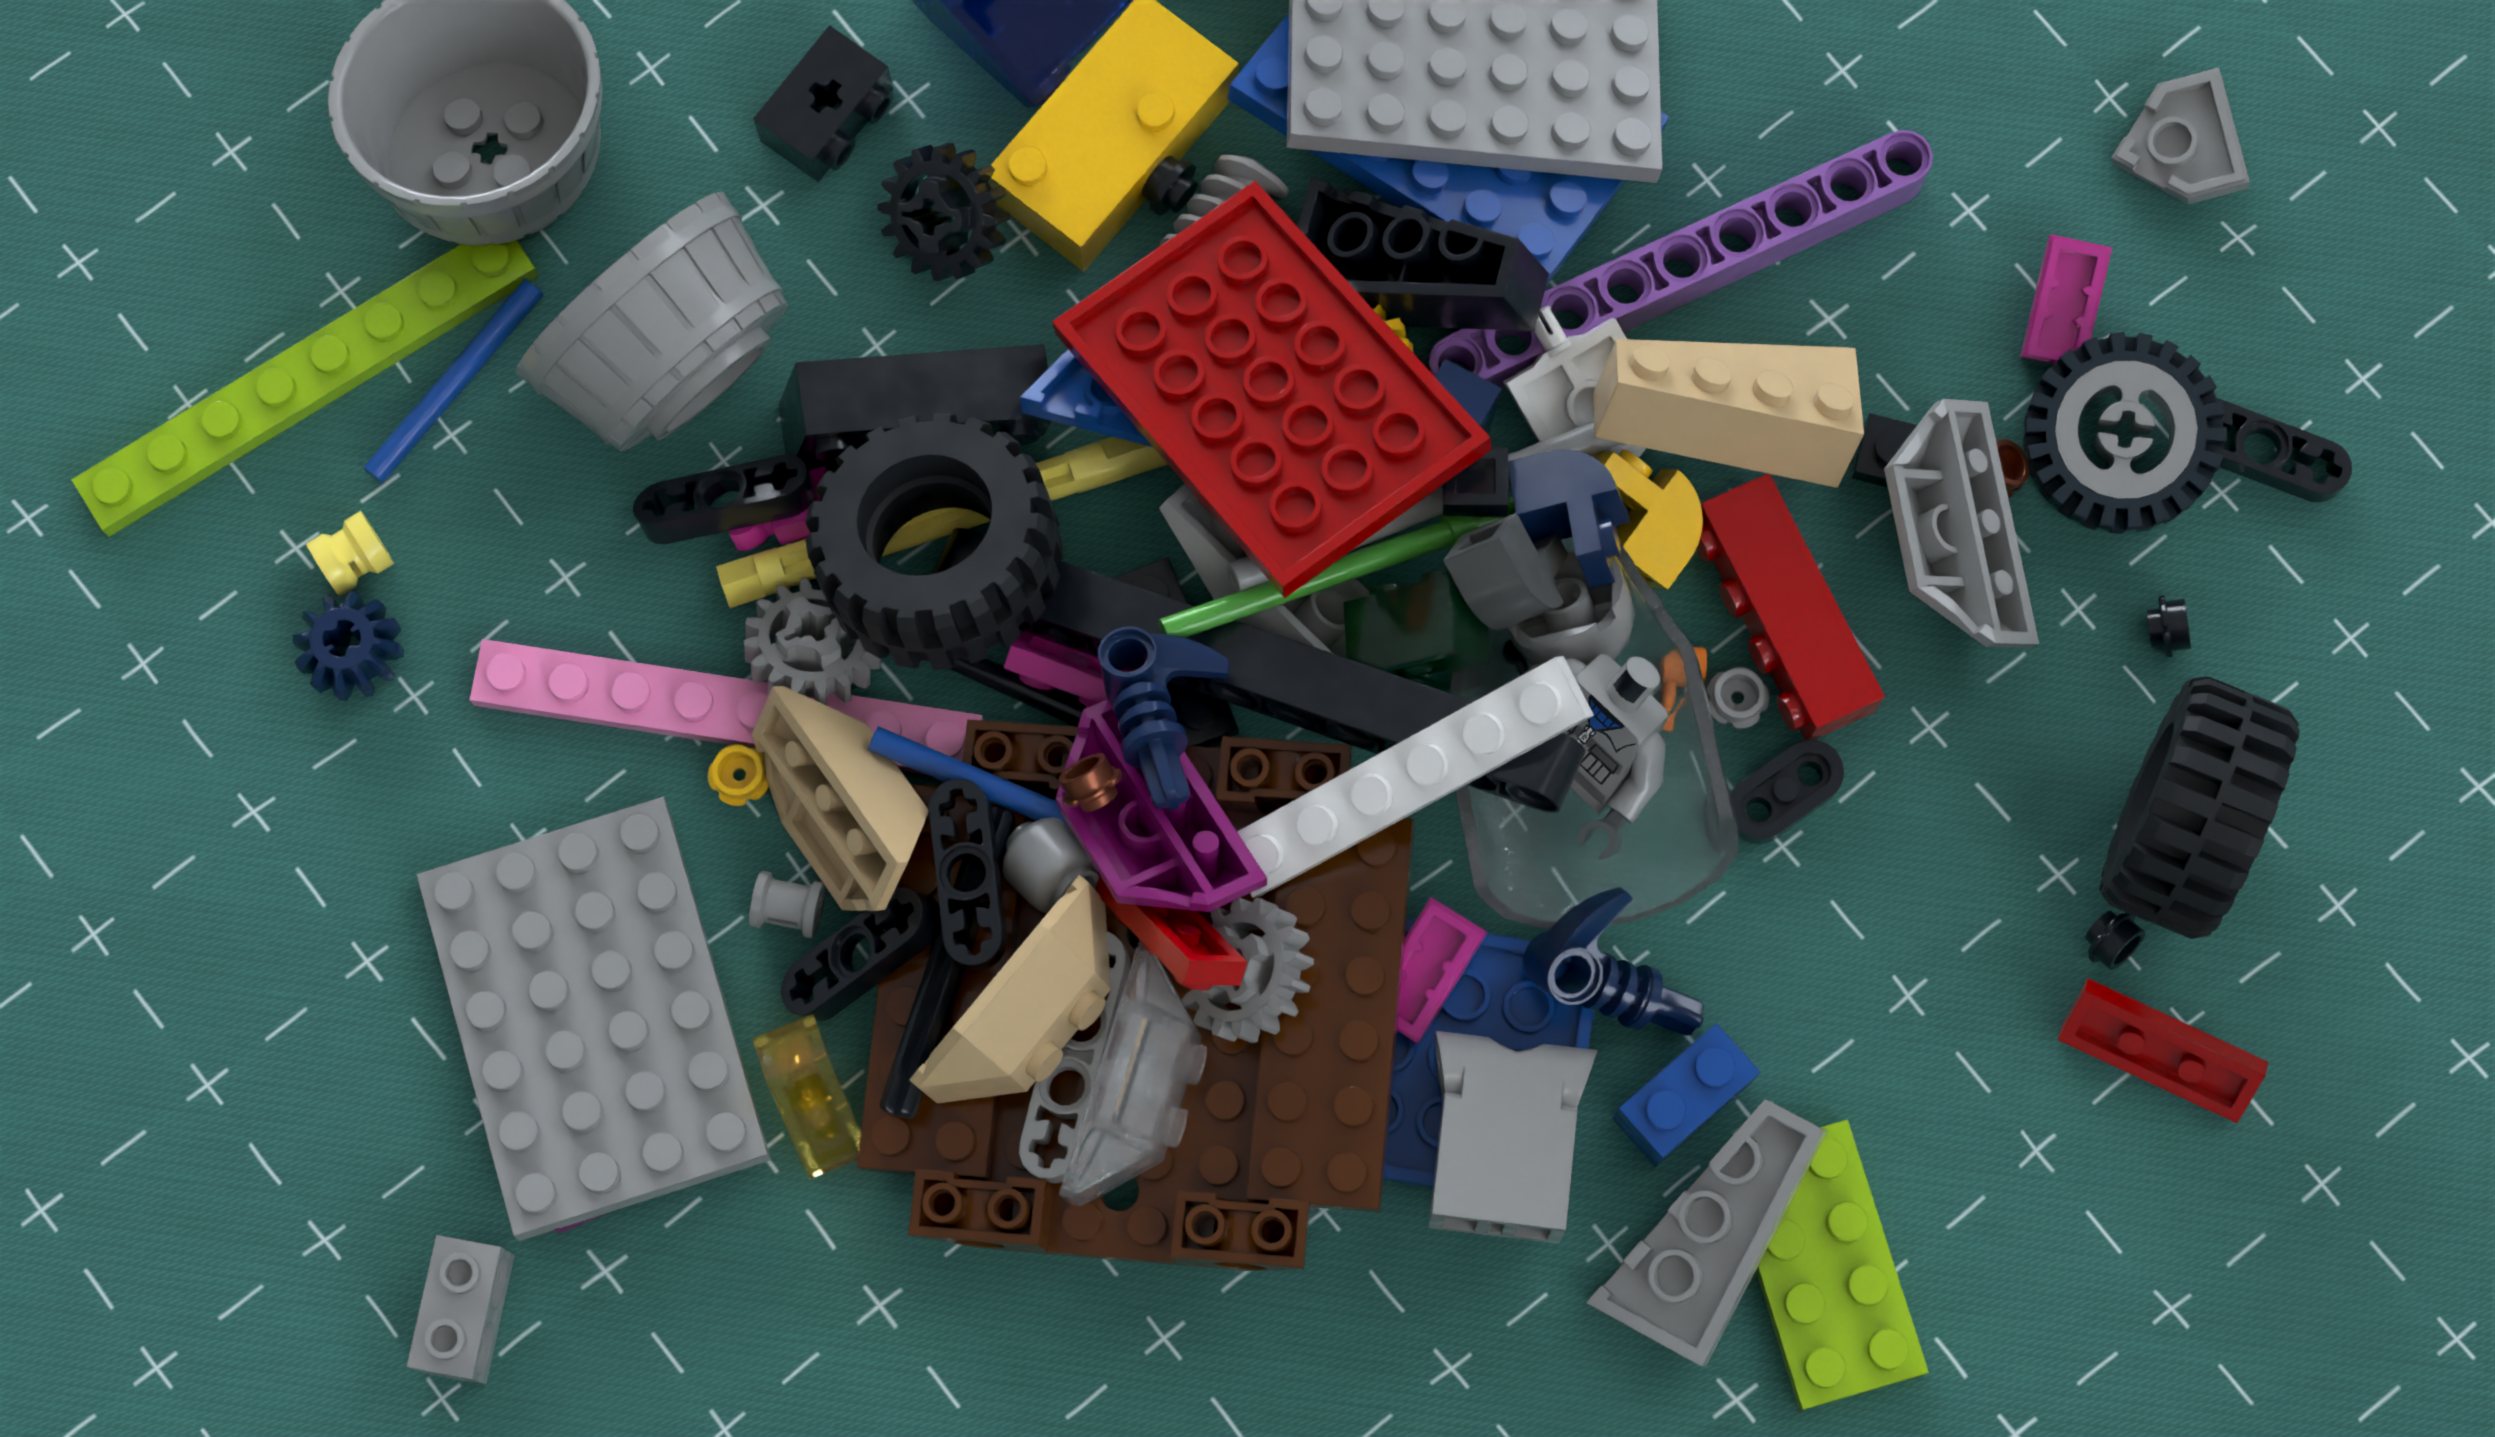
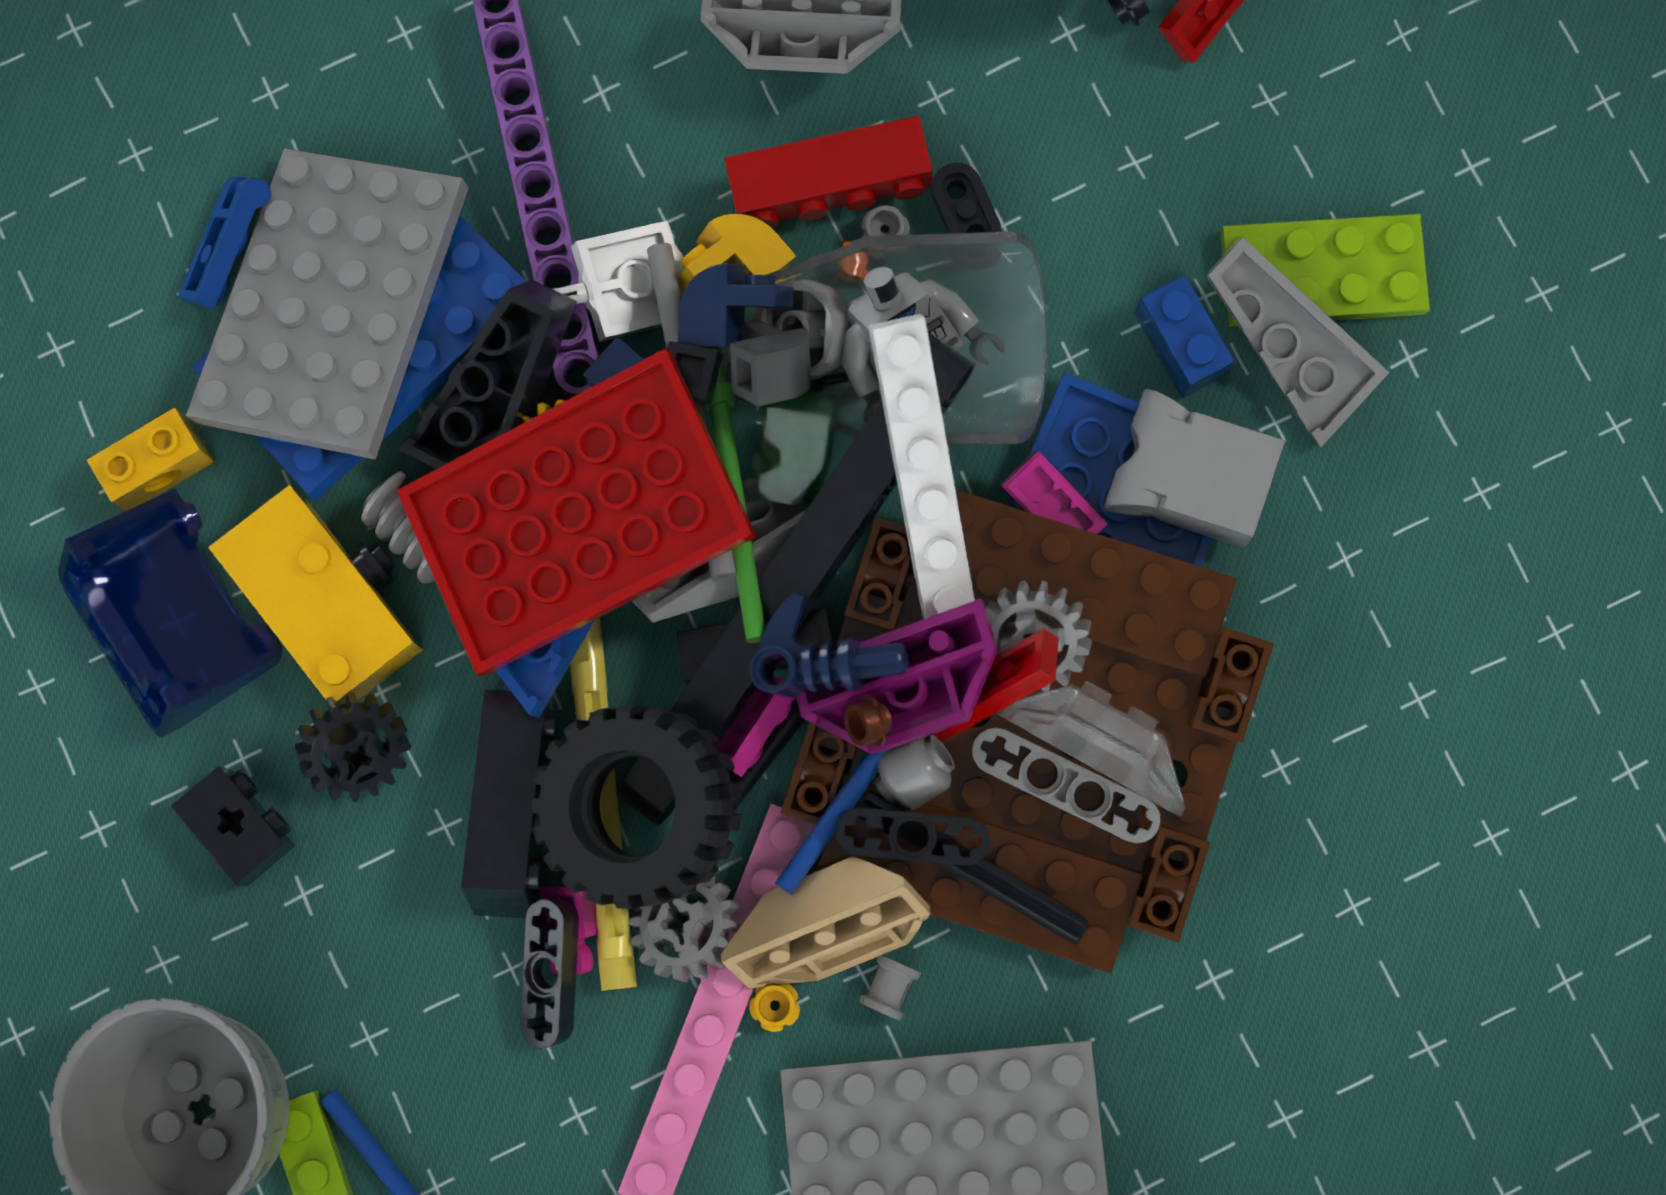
camera: 75 degrees left, 5 degrees up
light grey piece [516,191,788,451] -> none
clear yellow slope [753,1014,861,1179] -> none
black beam [781,887,941,1021] -> none
tan wedge [909,875,1111,1103] -> none
dark blue piece [1523,887,1704,1036] -> none
tan wedge [1593,339,1864,488] -> none
black plate [1852,413,1917,487] -> none

